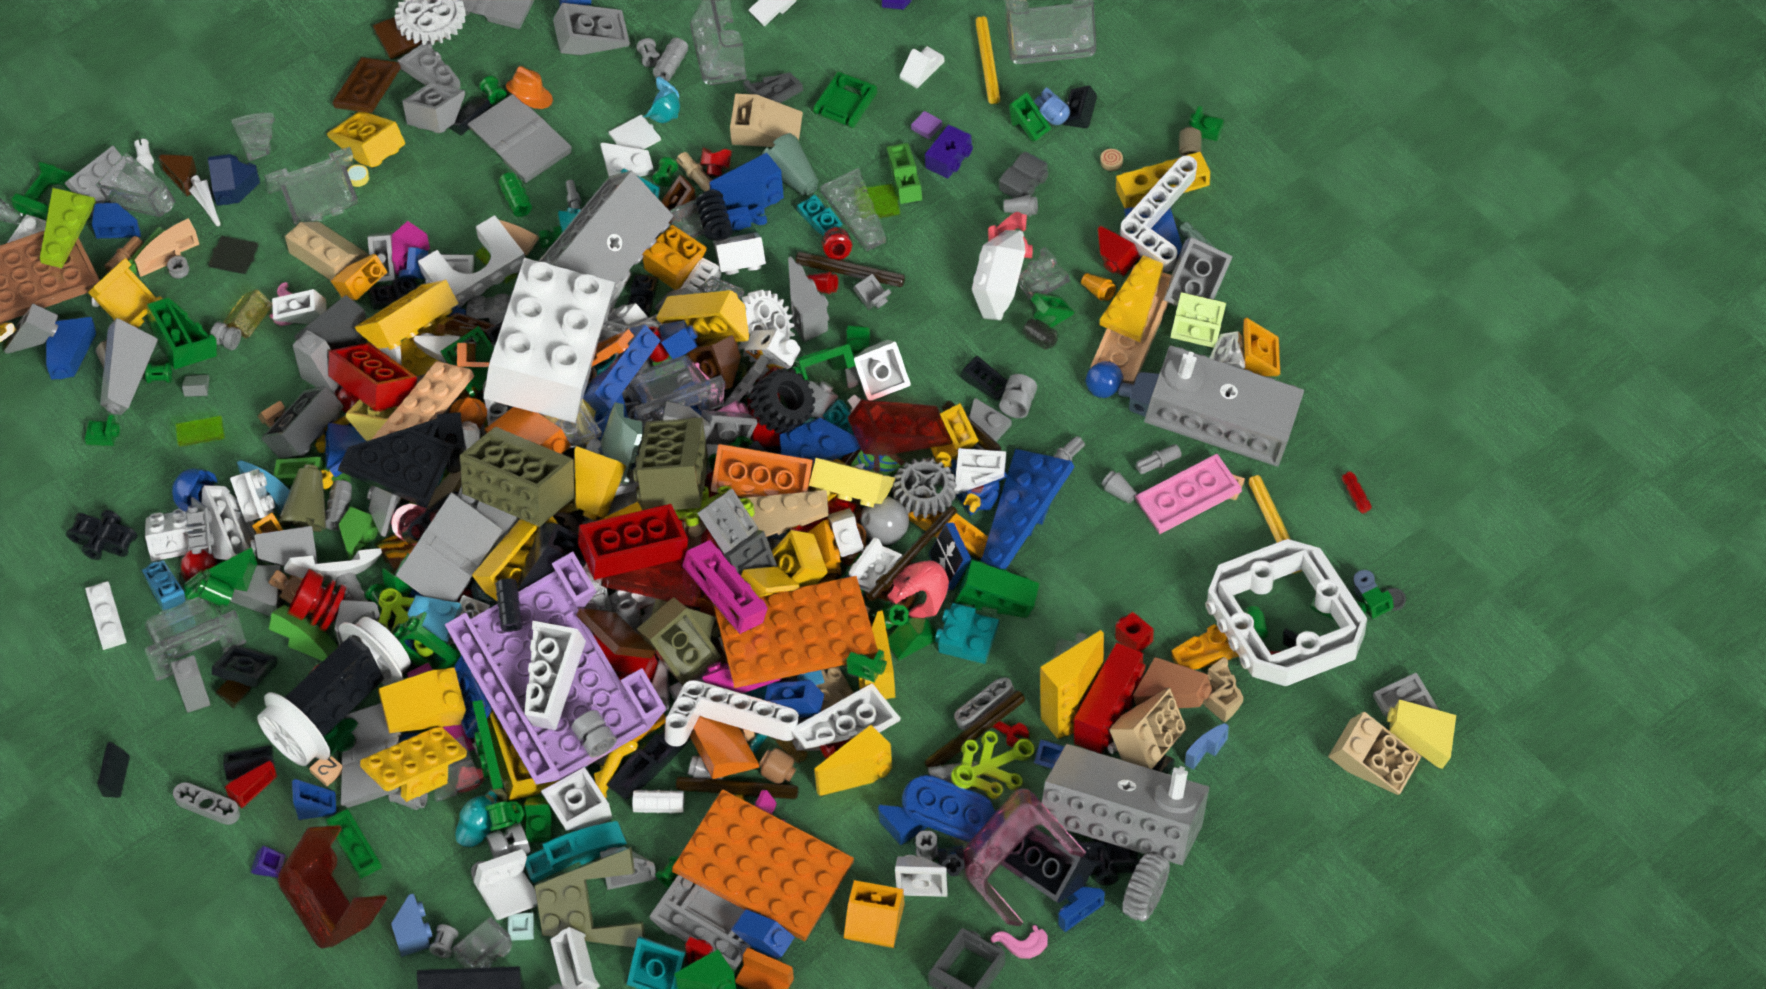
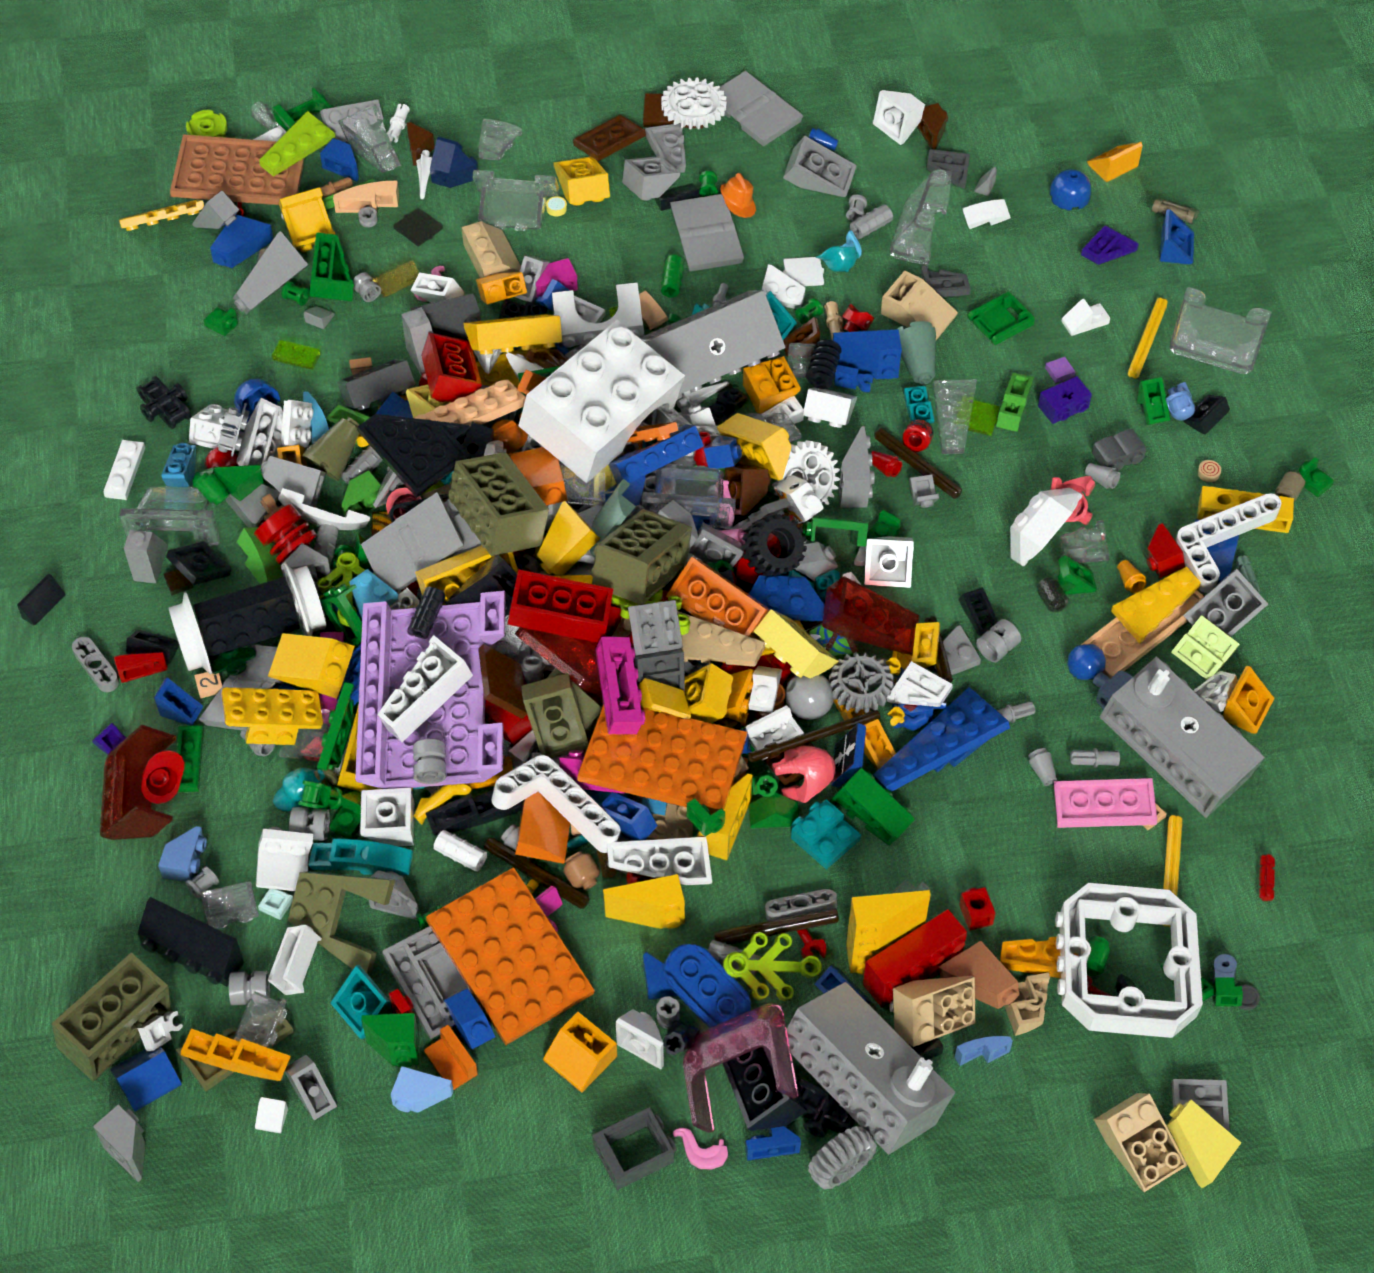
camera: 25 degrees right, 0 degrees up
none -> red piece [141,750,185,804]

